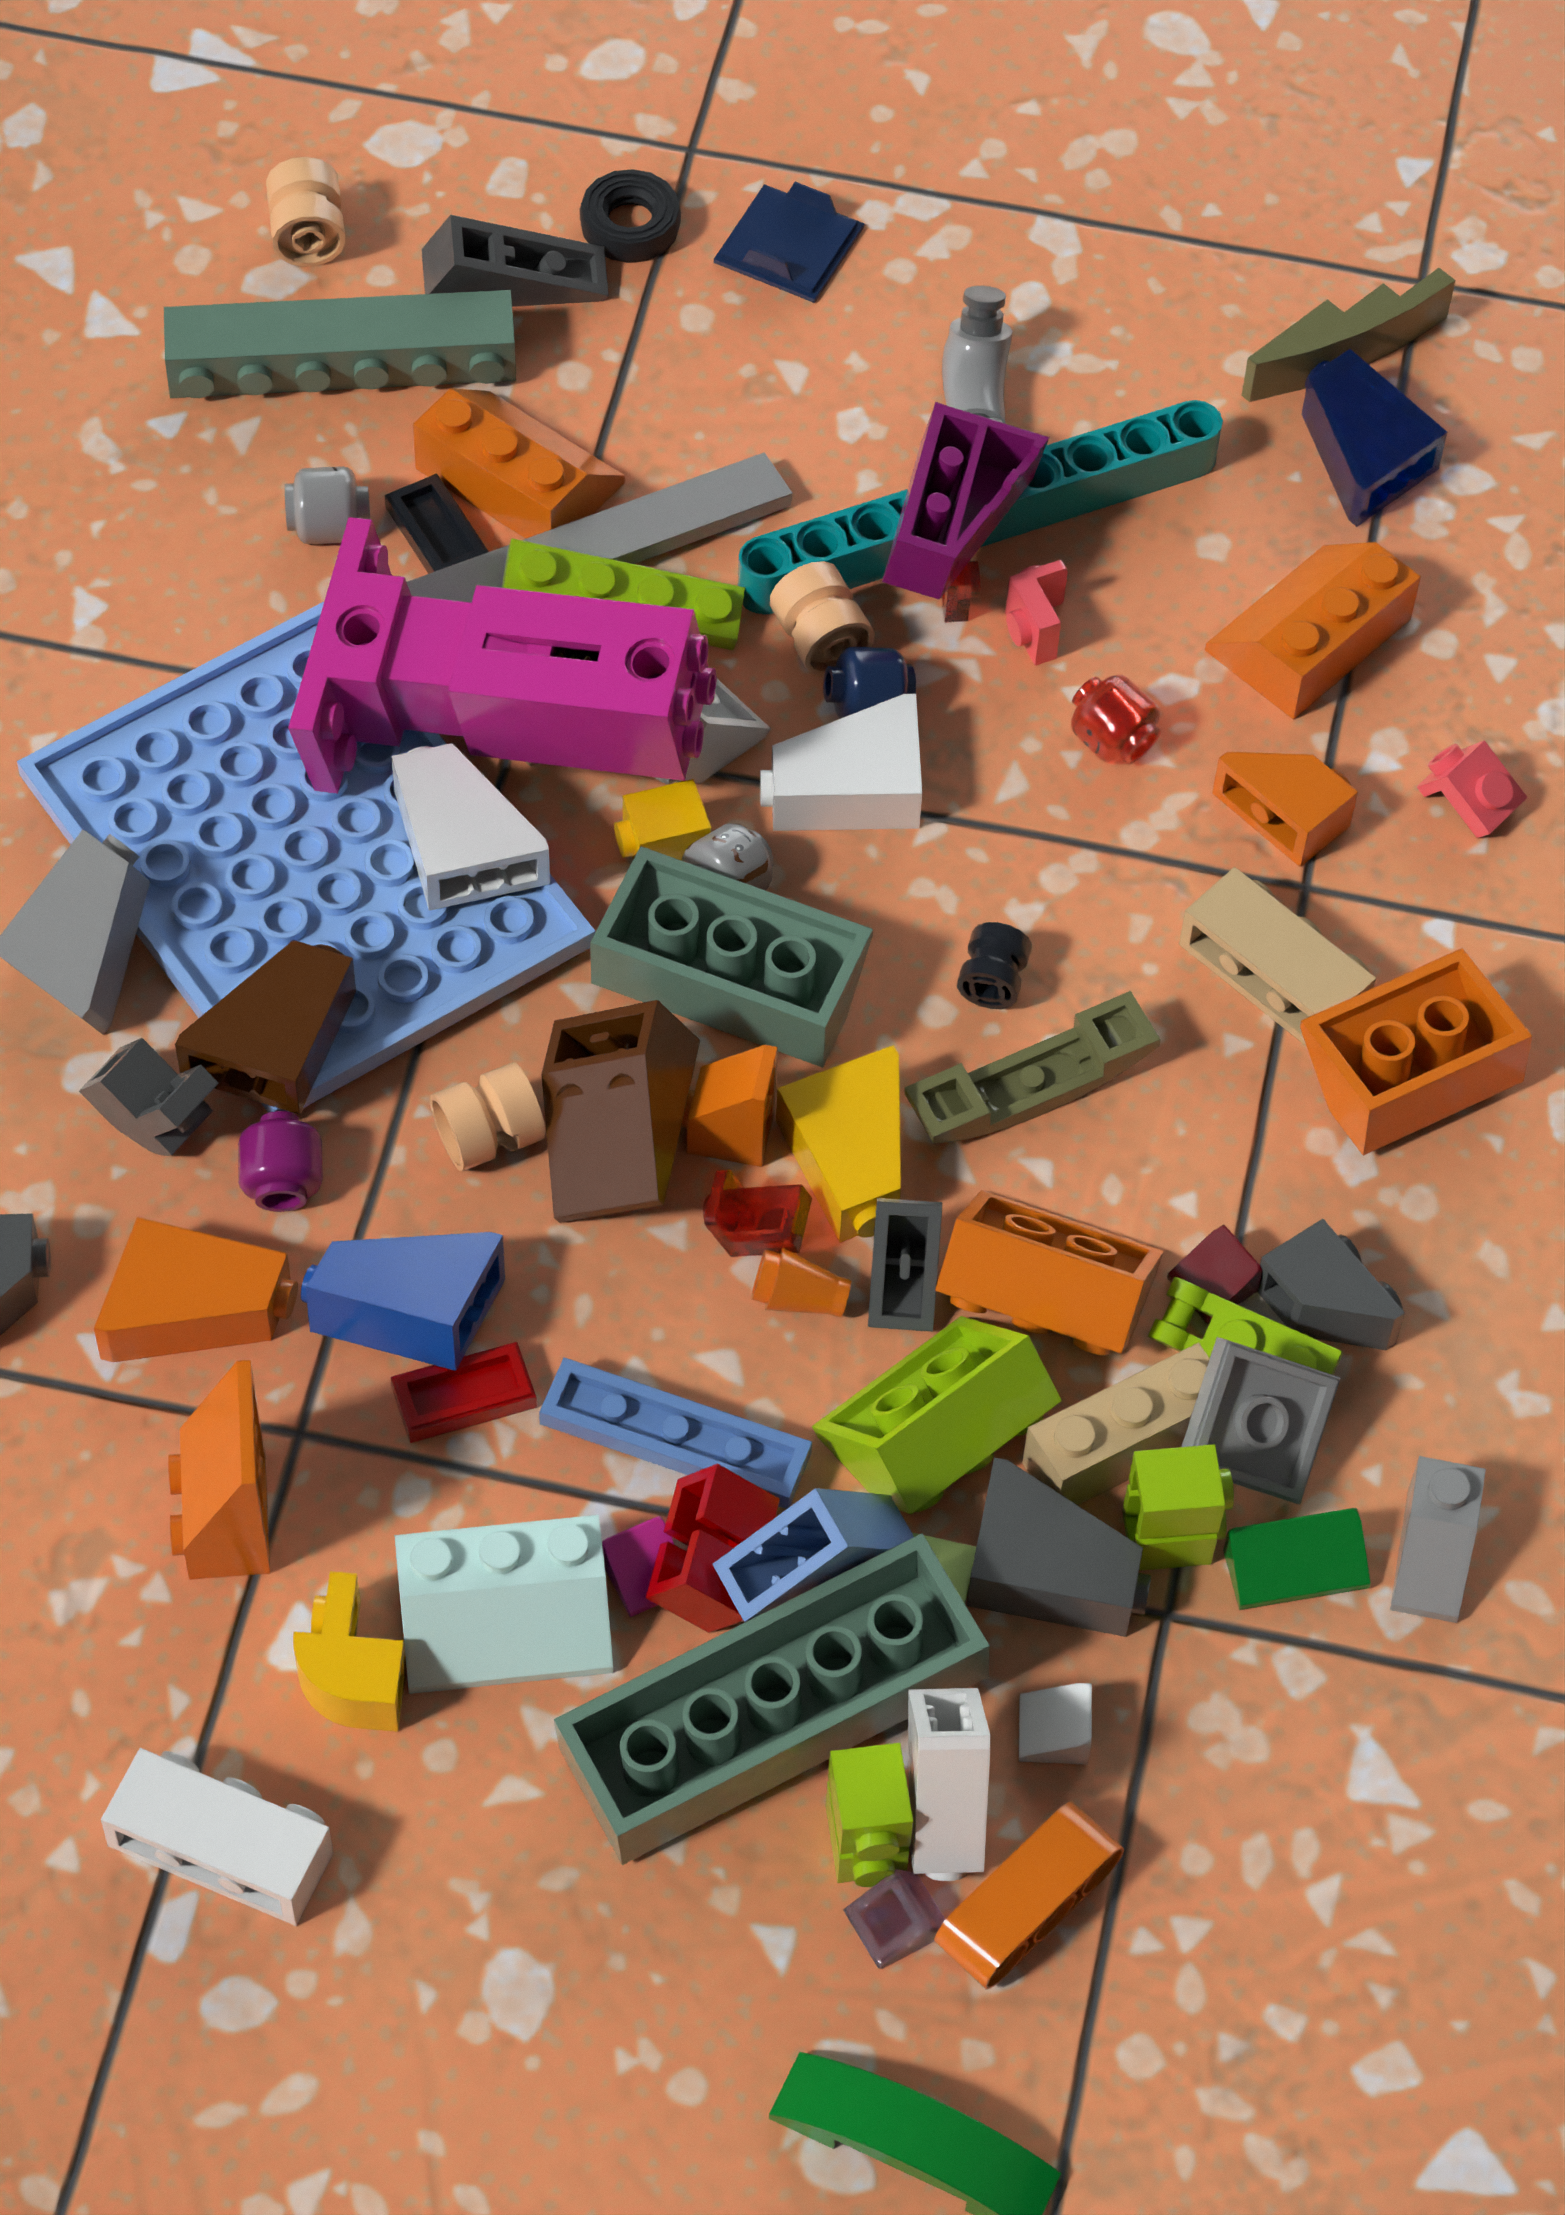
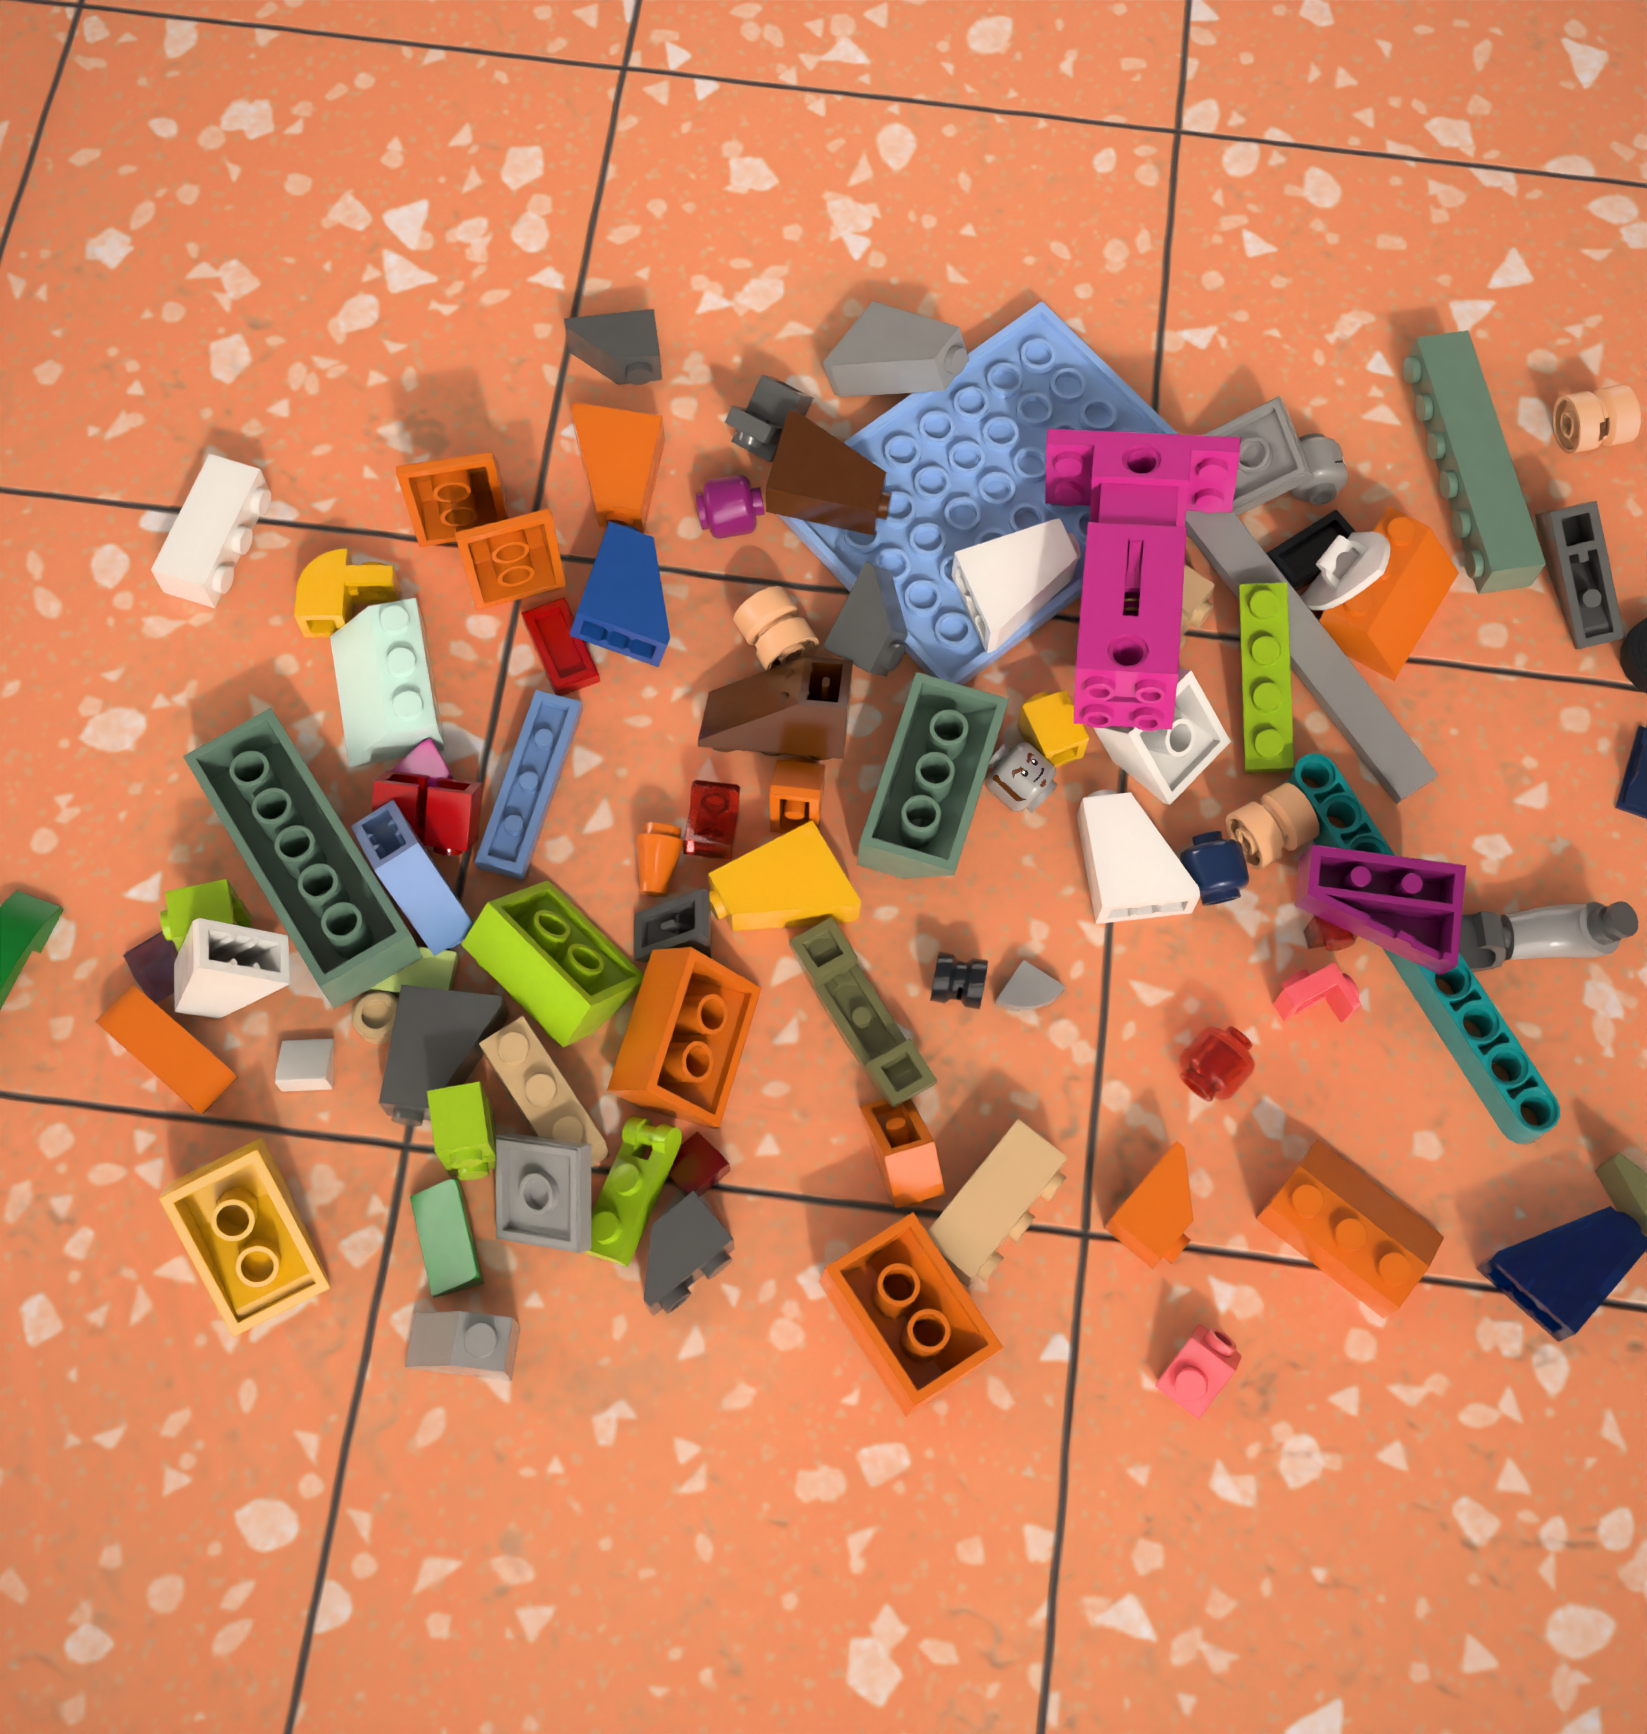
camera: 85 degrees right, 10 degrees up
none -> yellow slope [158,1137,331,1337]
none -> tan tile [352,991,398,1044]
none -> orange slope [454,508,566,611]
none -> dark grey slope [823,561,908,677]
none -> orange slope [859,1099,945,1209]
none -> light grey tile [995,959,1066,1011]
none -> light grey tile [1203,396,1315,516]
none -> white shield [1301,532,1391,610]

